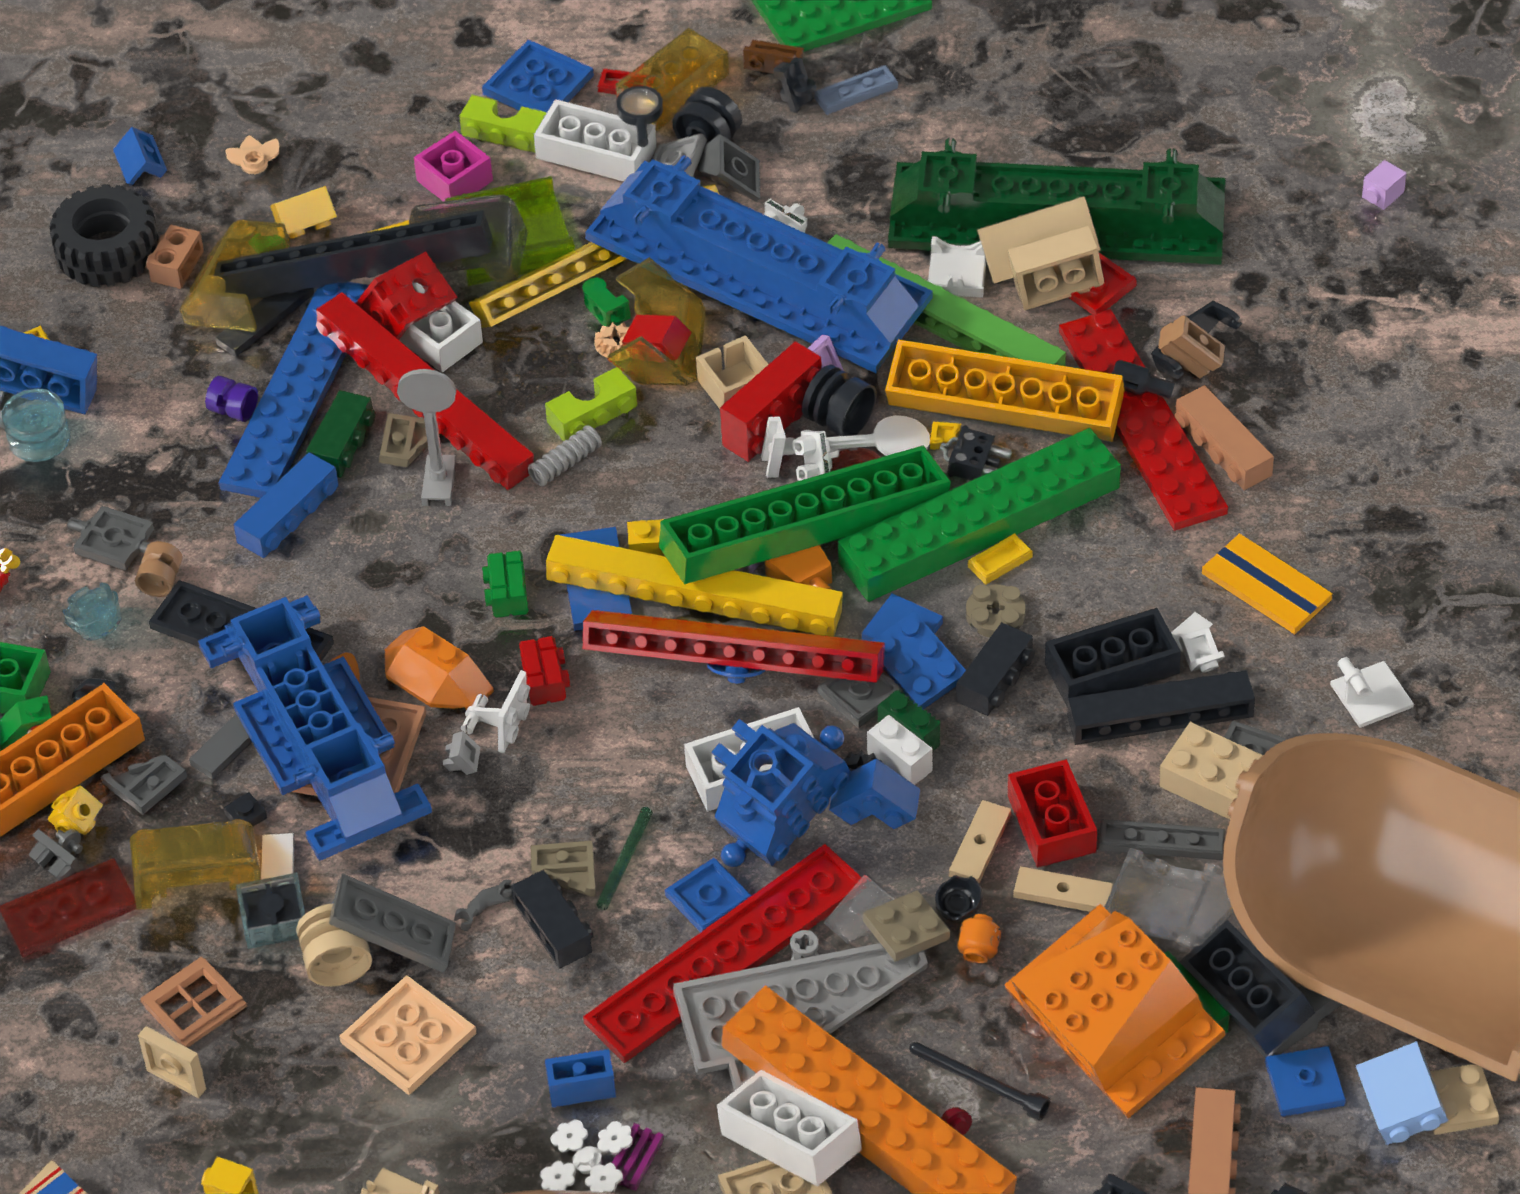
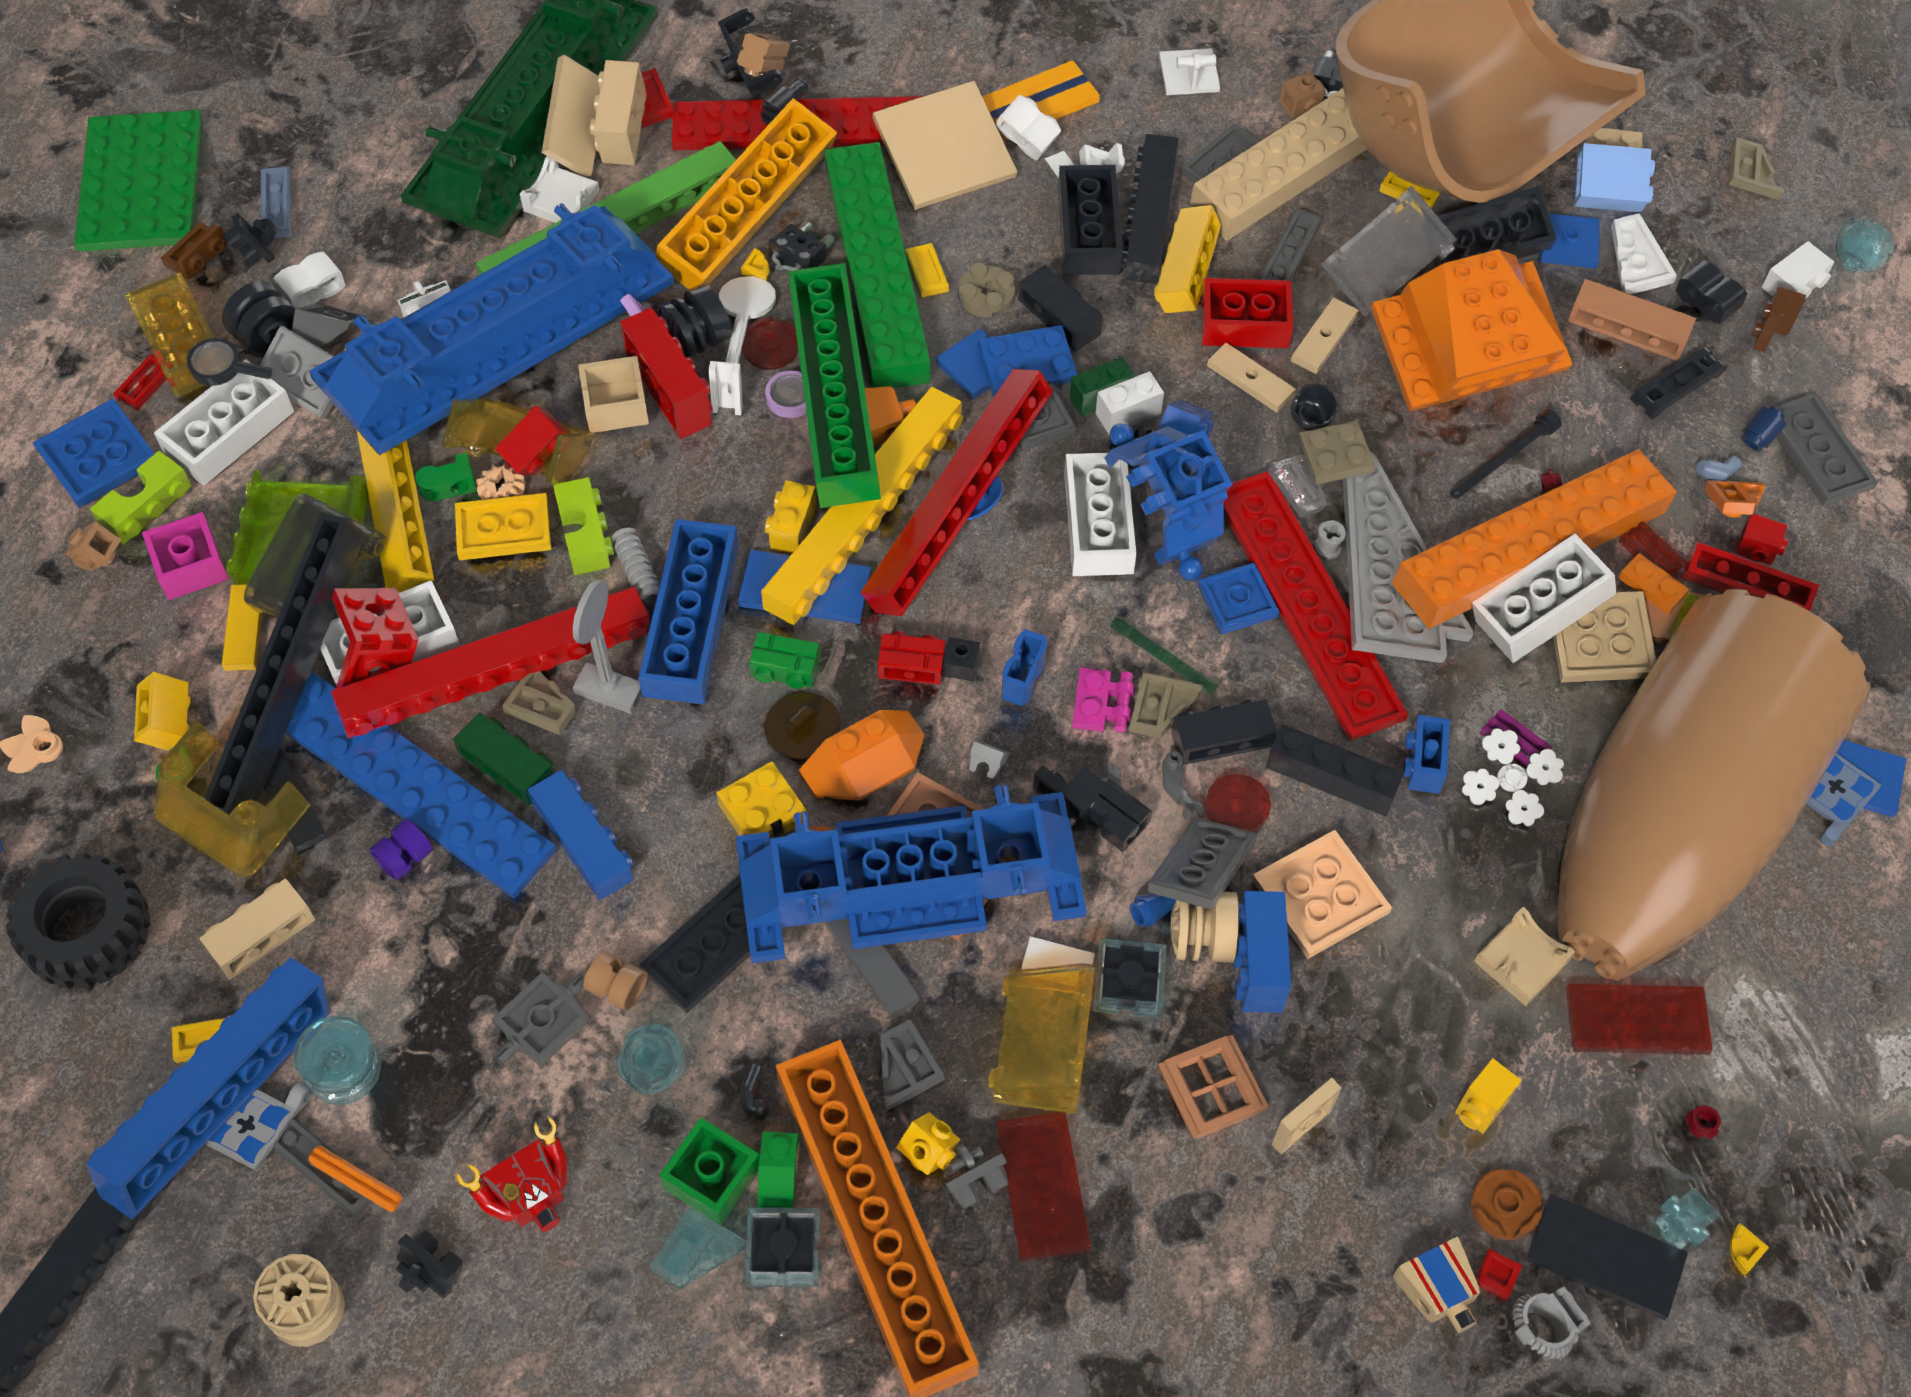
camera: 75 degrees left, 10 degrees up
nougat brick [146,225,204,289] -> none
black plate [223,792,267,834] -> none
white plate [461,670,530,753] -> none
white hips [792,430,839,481] -> none
orange head [957,914,1001,964] -> none
nougat brick [1175,385,1274,490] -> none
none -> medium nougat brick [65,522,121,571]
none -> tan brick [199,878,315,980]
none -> white brick [273,252,345,308]
none -> yellow plate [455,493,552,560]
none -> blue brick [638,519,739,705]
none -> yellow piece [716,761,806,839]
none -> dark brown shield [764,692,841,759]
none -> tan tile [872,81,1017,210]
none -> black plate [943,637,980,682]
none -> white brick [995,95,1061,161]
none -> blue brick [1001,629,1047,706]
none -> black plate [1033,763,1152,852]
none -> dark pink plate [1072,667,1135,732]
none -> yellow brick [1154,205,1222,313]
none -> clear red tile [1205,774,1271,833]
none -> blue brick [1233,891,1291,1013]
none -> black brick [1266,724,1404,817]
none -> white wing [1611,213,1677,295]

